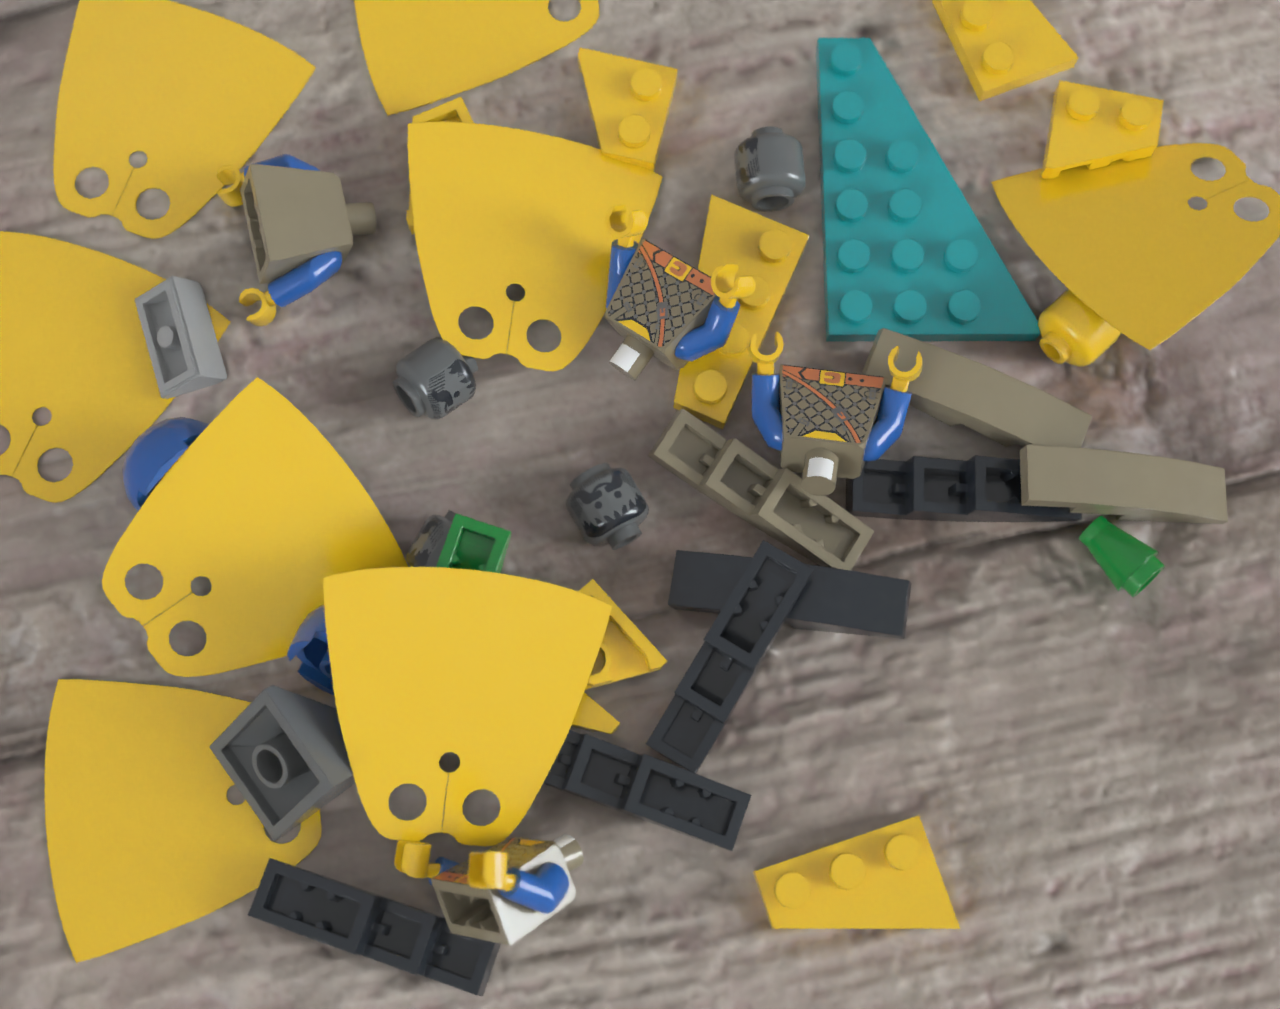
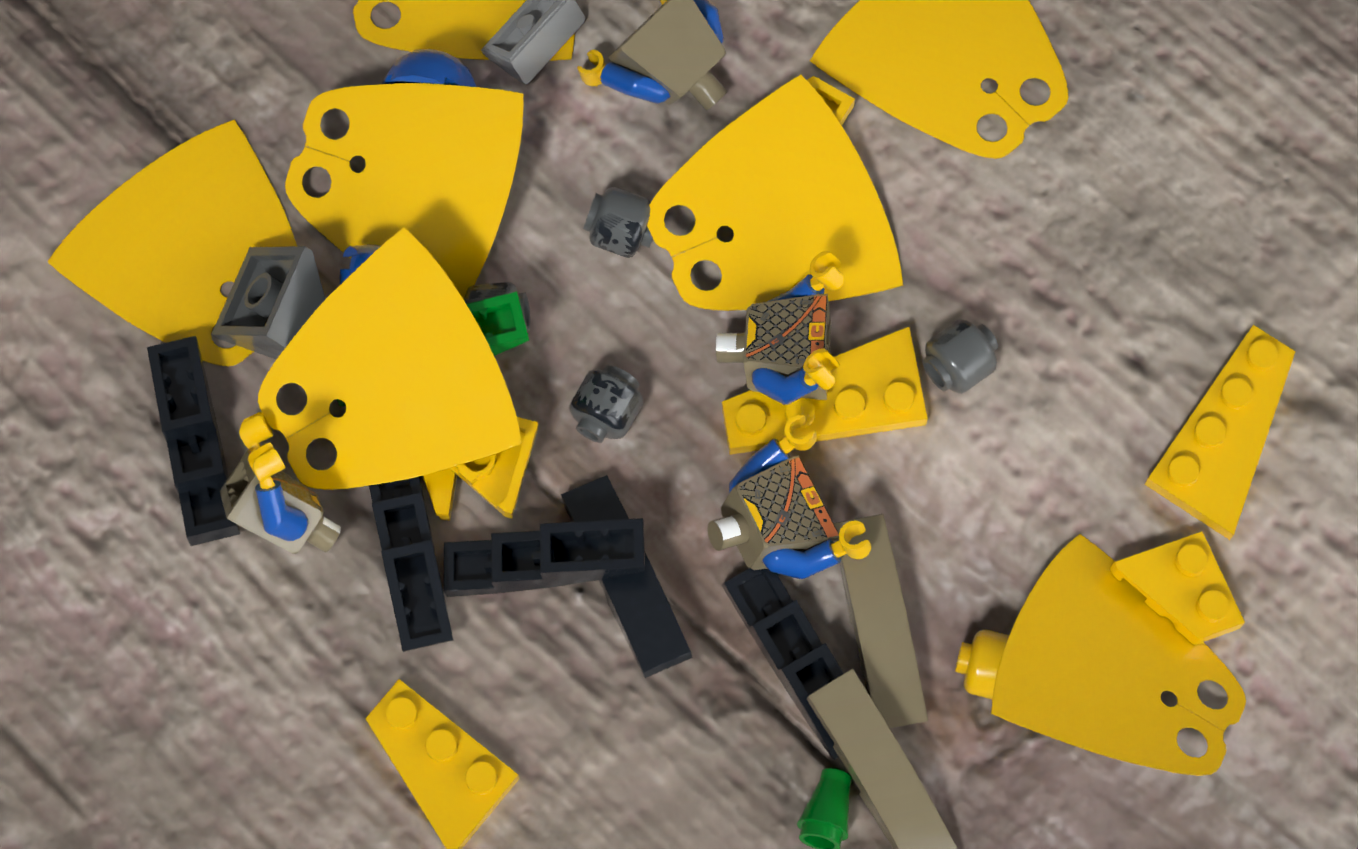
camera: 60 degrees right, 5 degrees down
yellow wing [578,47,678,172] -> none
dark tan slope [648,408,875,570] -> none
teal wing [816,38,1040,342] -> none

